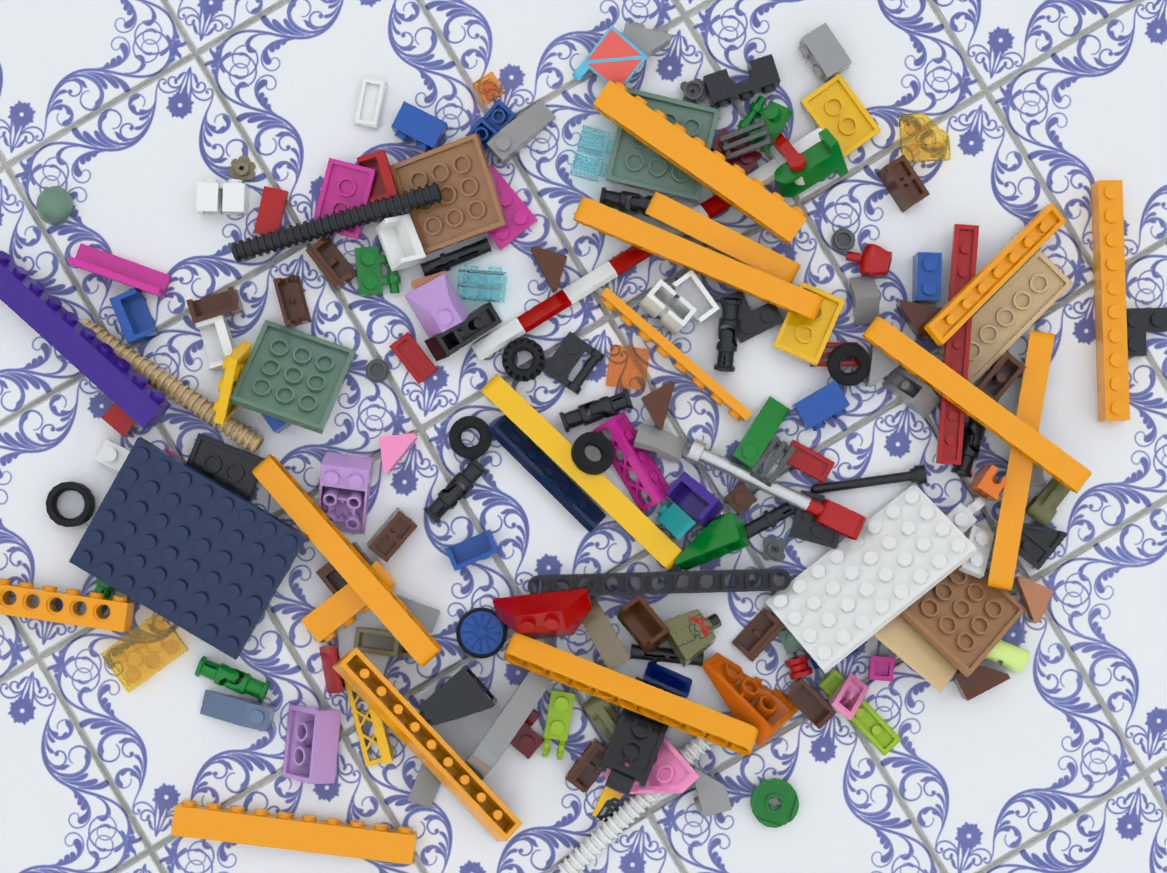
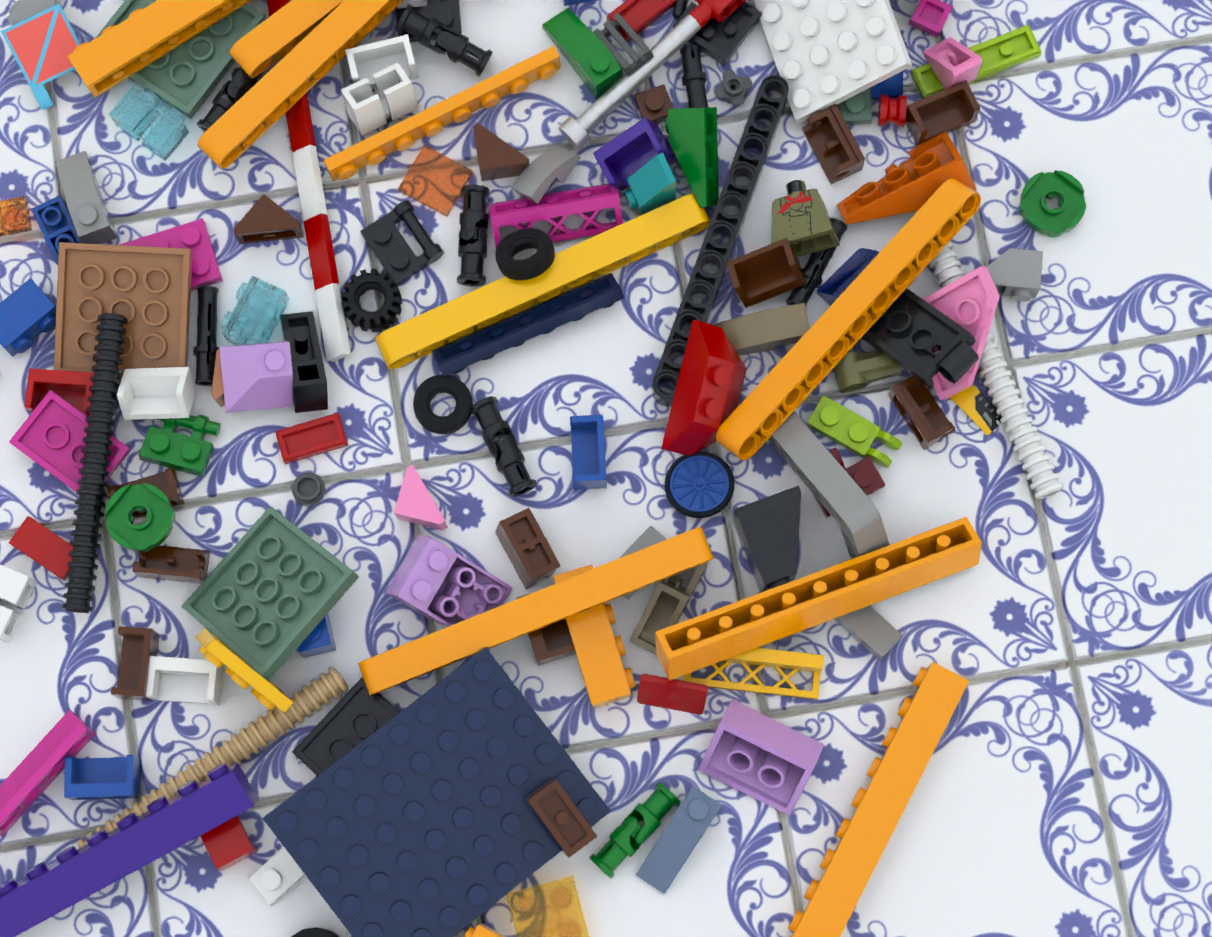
camera: 65 degrees left, 10 degrees down
none -> green plate [105,483,176,552]
none -> reddish brown panel [524,778,598,858]

